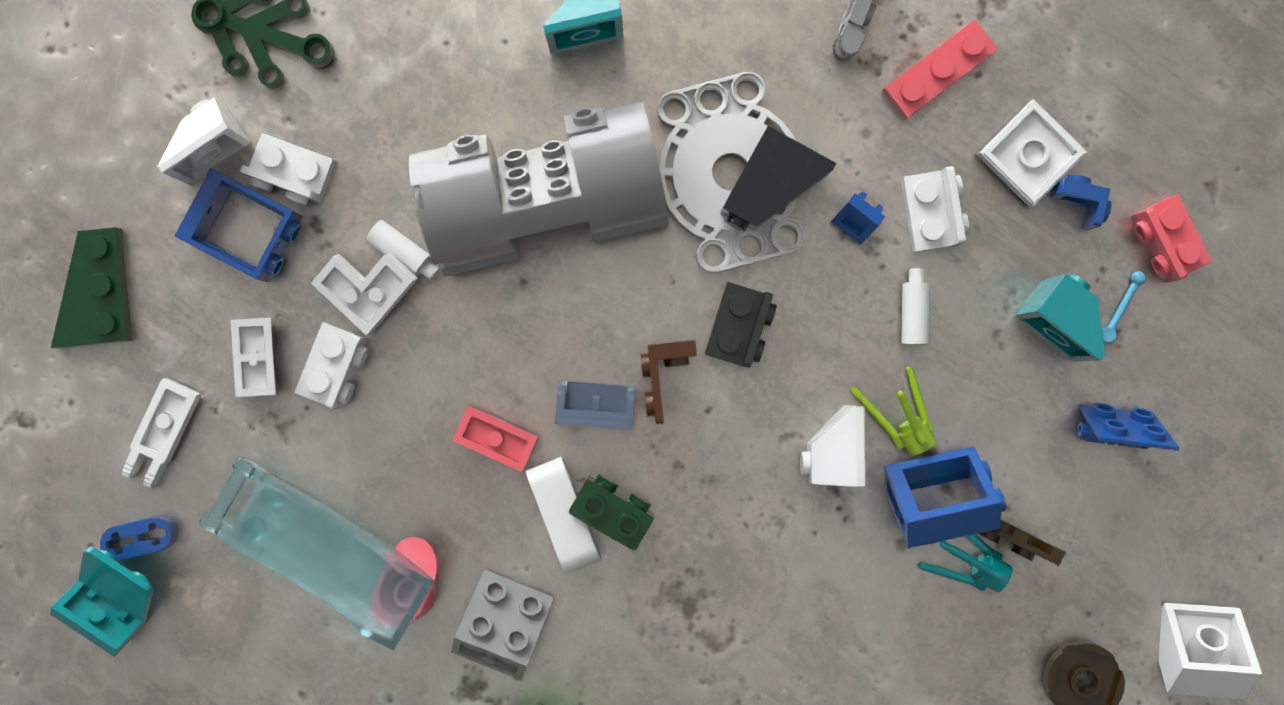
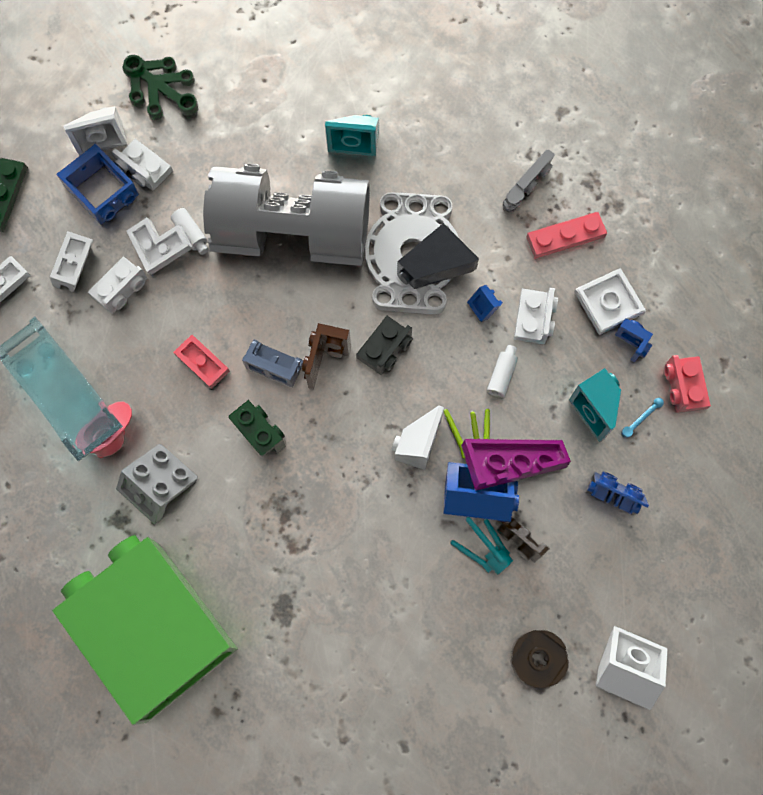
camera: 20 degrees right, 15 degrees down
white beam [526,456,602,574] -> none
none -> magenta wing [461,439,571,491]

